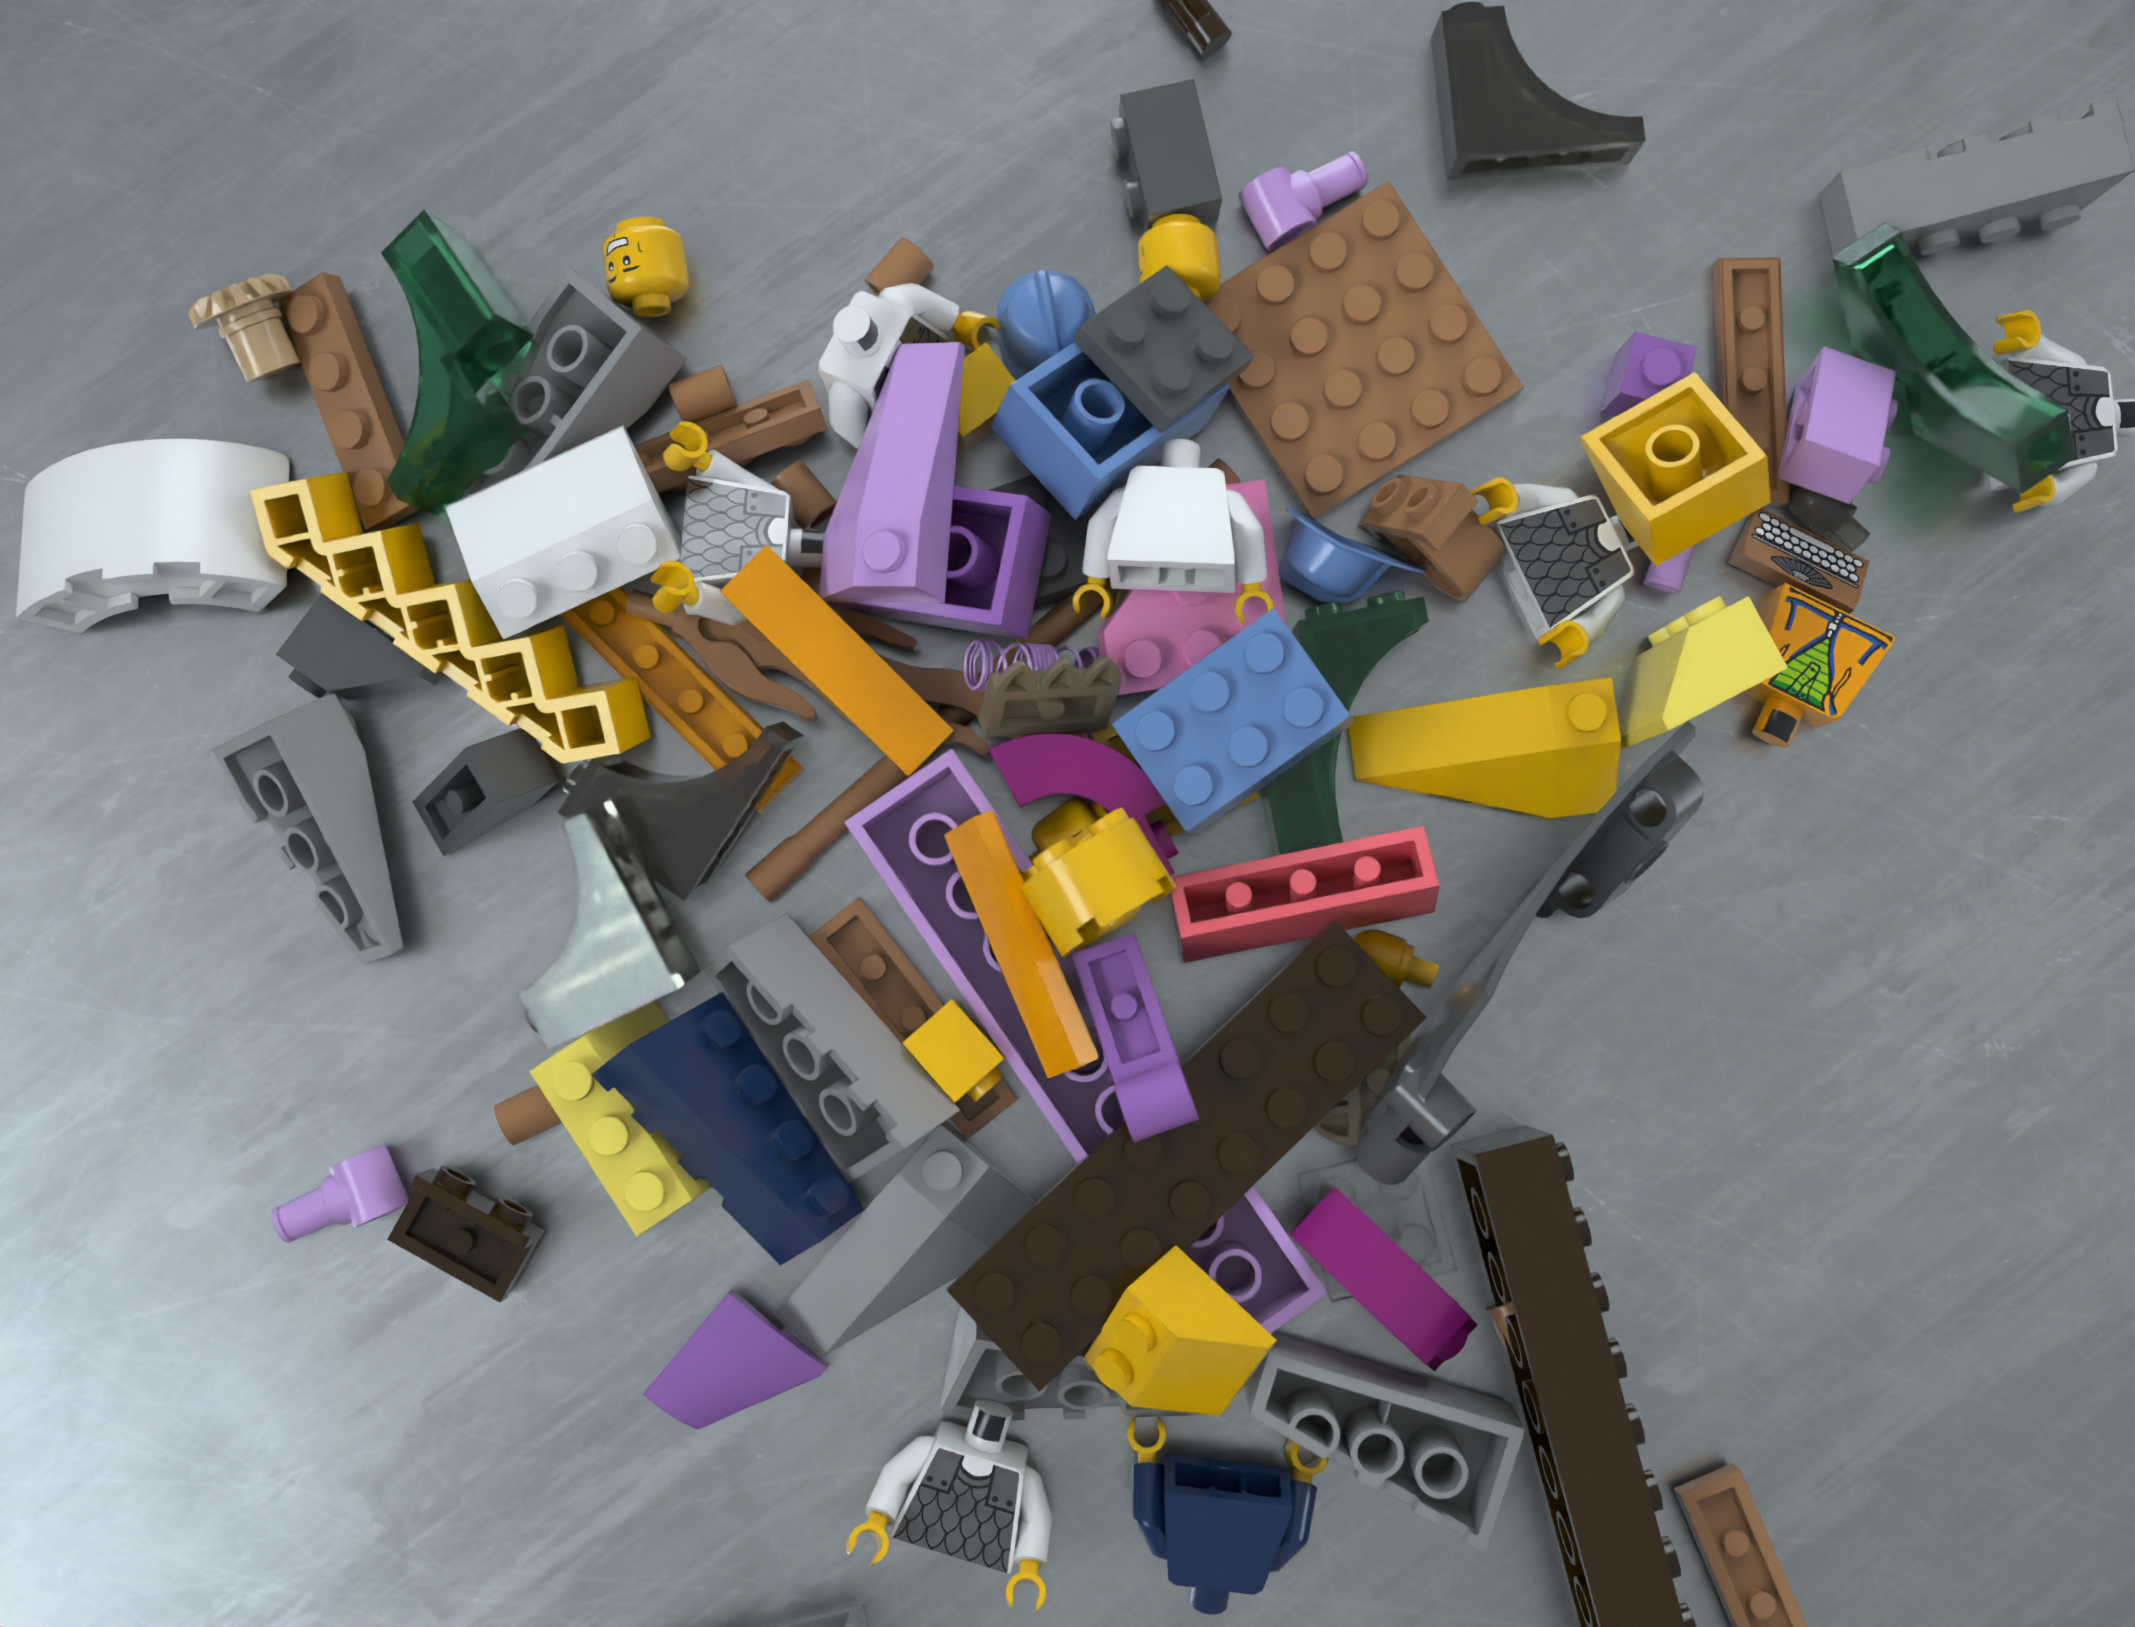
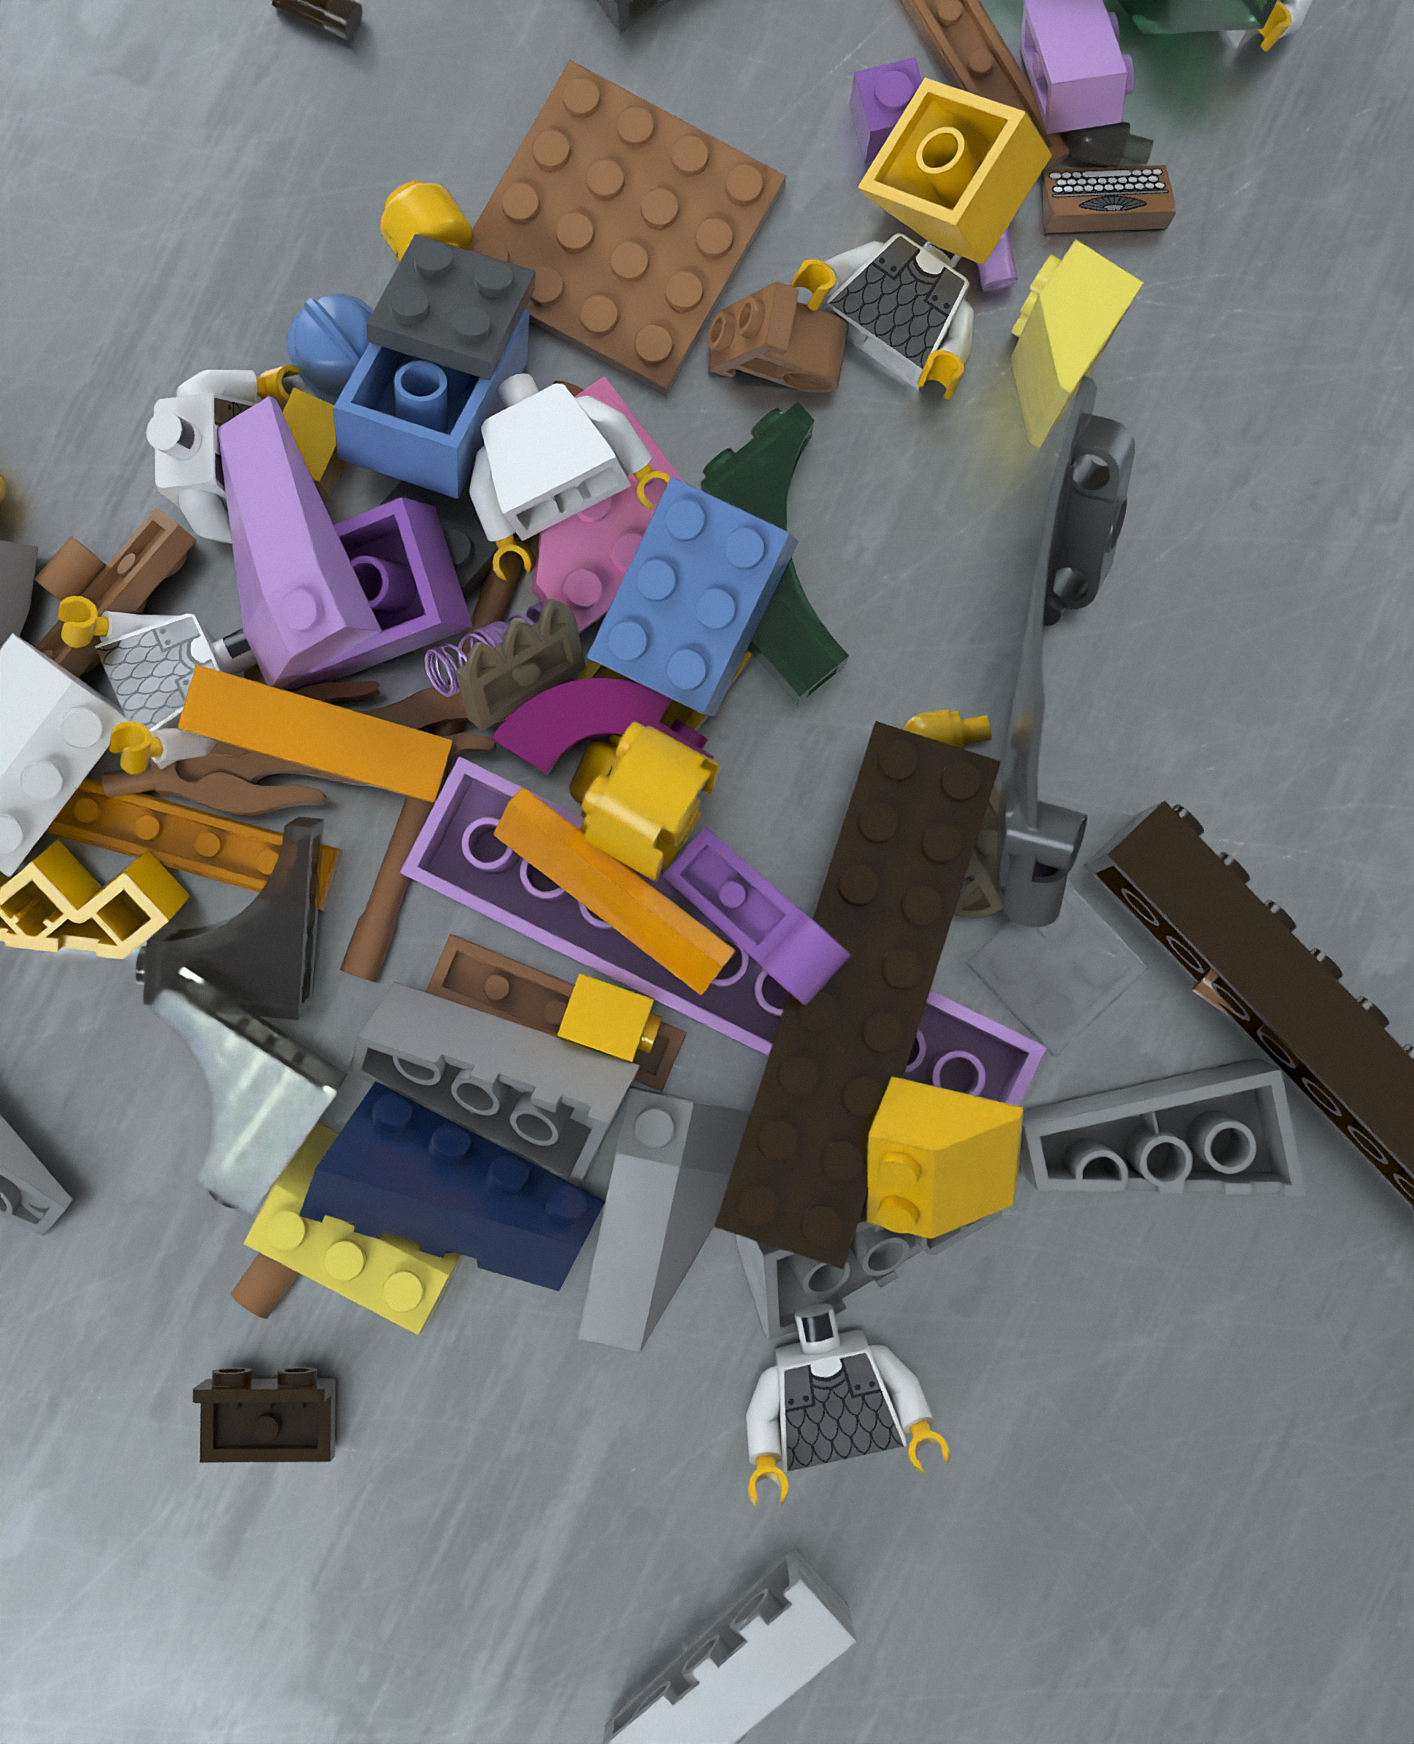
camera: 25 degrees left, 0 degrees up
lavender pin [272,1144,409,1243] -> none
dark grey slope [413,728,559,856] -> none
medium lavender slope [642,1289,829,1430] -> none
medium nougat hinge [771,460,837,529] -> none
medium nougat hinge [864,237,934,297] -> none
dark grey brick [1110,79,1222,232] -> none
dark blue torso [1127,1417,1329,1615] -> none
coral brick [1170,826,1440,963] -> none
lavender pin [1238,151,1368,252] -> none
medium blue piece [1279,506,1426,604] -> none
magenta arch [1290,1186,1478,1372] -> none
yellow wedge [1347,677,1621,819] -> none
torso [1743,583,1896,748] -> none

